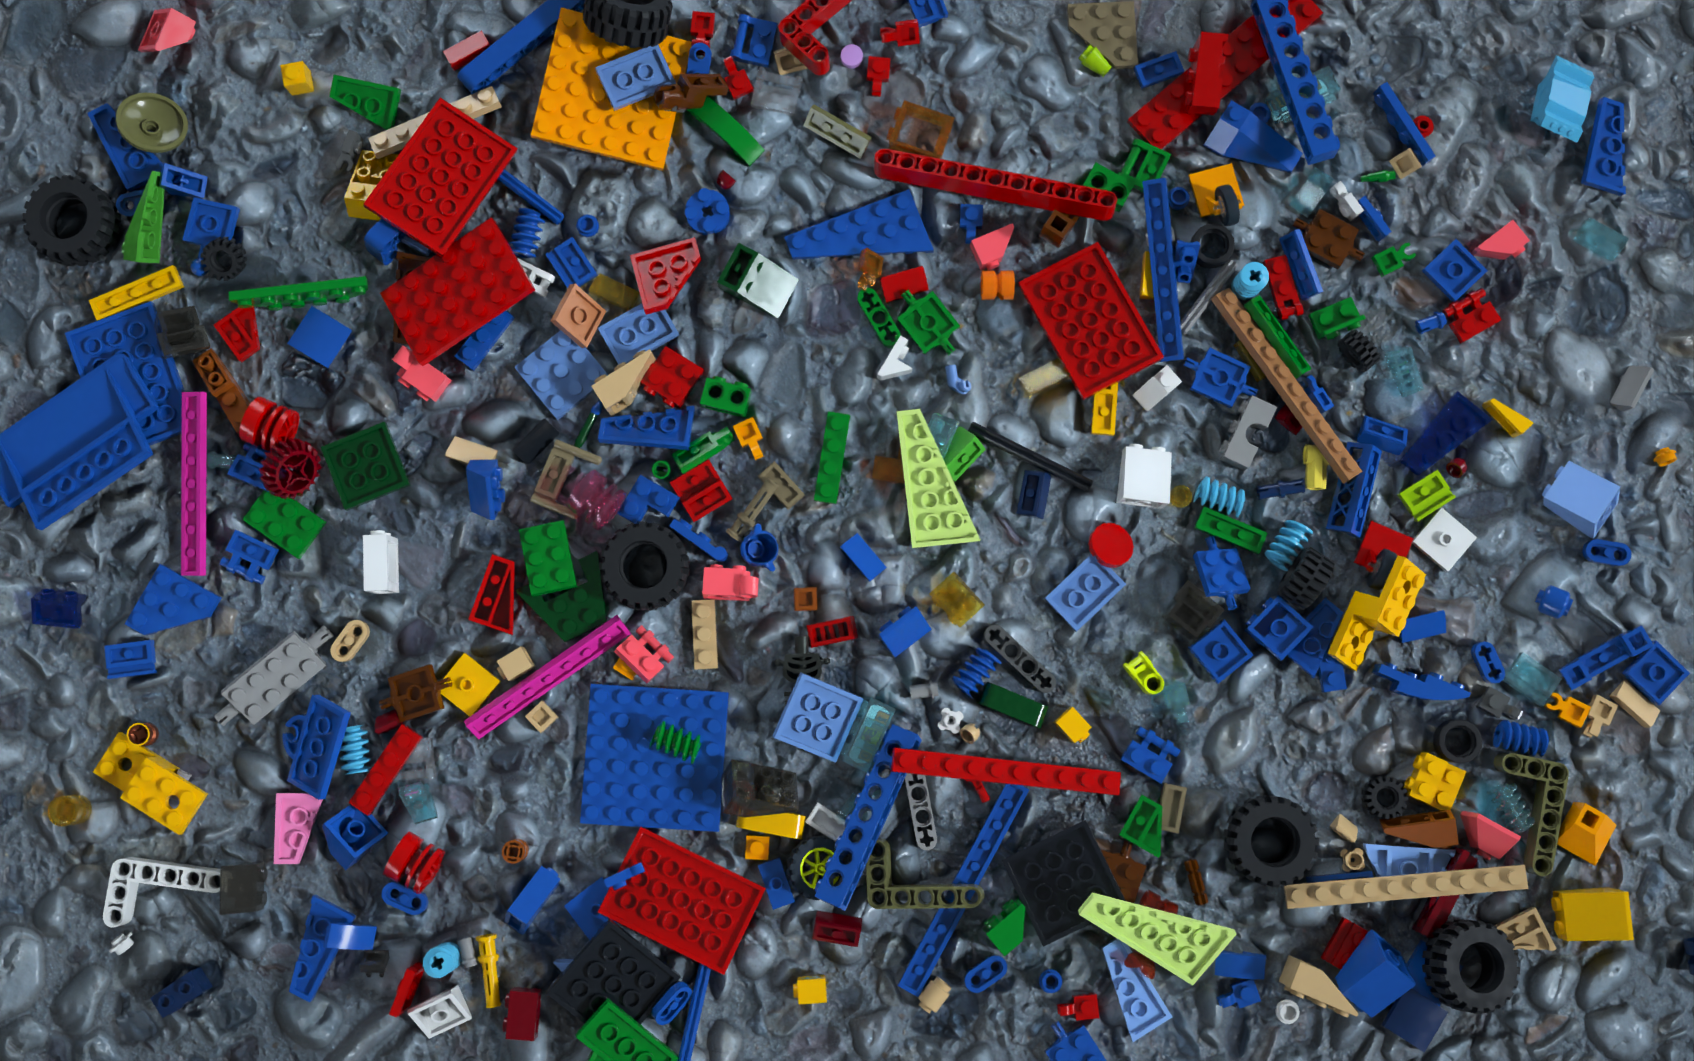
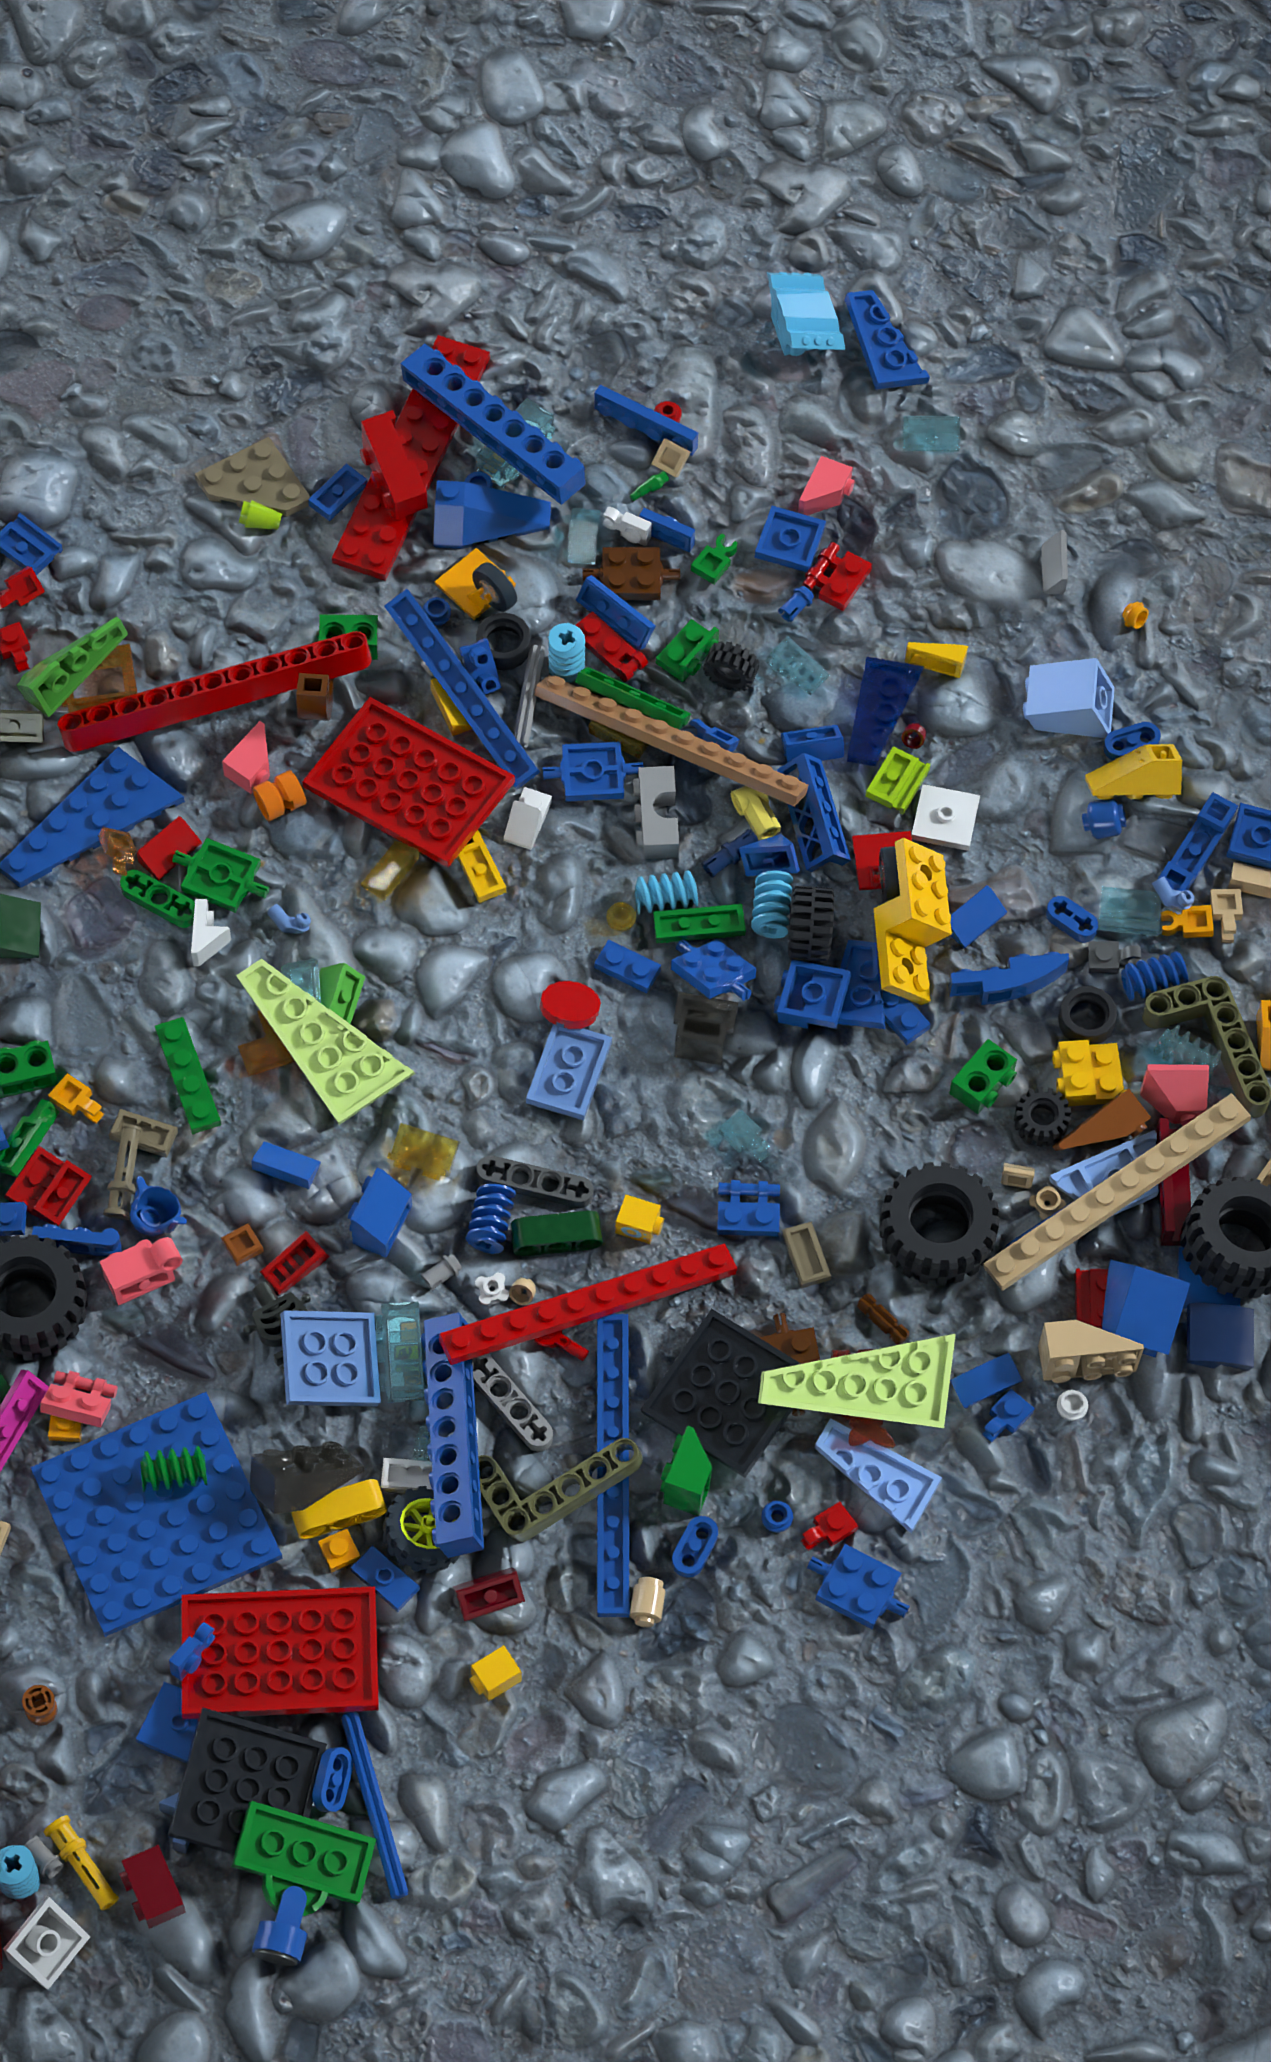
camera: 30 degrees left, 20 degrees down
blue slope [504,866,561,935] -> none
tan plate [691,599,718,670] -> none
blue plate [959,204,983,244] -> none
black axle [968,422,1093,492] -> none
dark blue slope [1016,470,1051,519] -> none
white slope [1116,444,1172,509] -> none
green plate [1118,139,1171,192] -> none
green wing [1119,795,1163,858] -> none
neon yellow piece [1122,651,1164,695] -> none
blue plate [1188,619,1254,684] -> none
dark red slope [1274,404,1303,435] -> none
none -> bright green wedge [16,617,128,717]
none -> blue plate [594,939,661,994]
none -> blue slope [739,834,800,876]
none -> green brick [949,1039,1017,1114]
none -> yellow slope [1085,744,1182,799]
none -> medium blue arm [1152,876,1194,910]

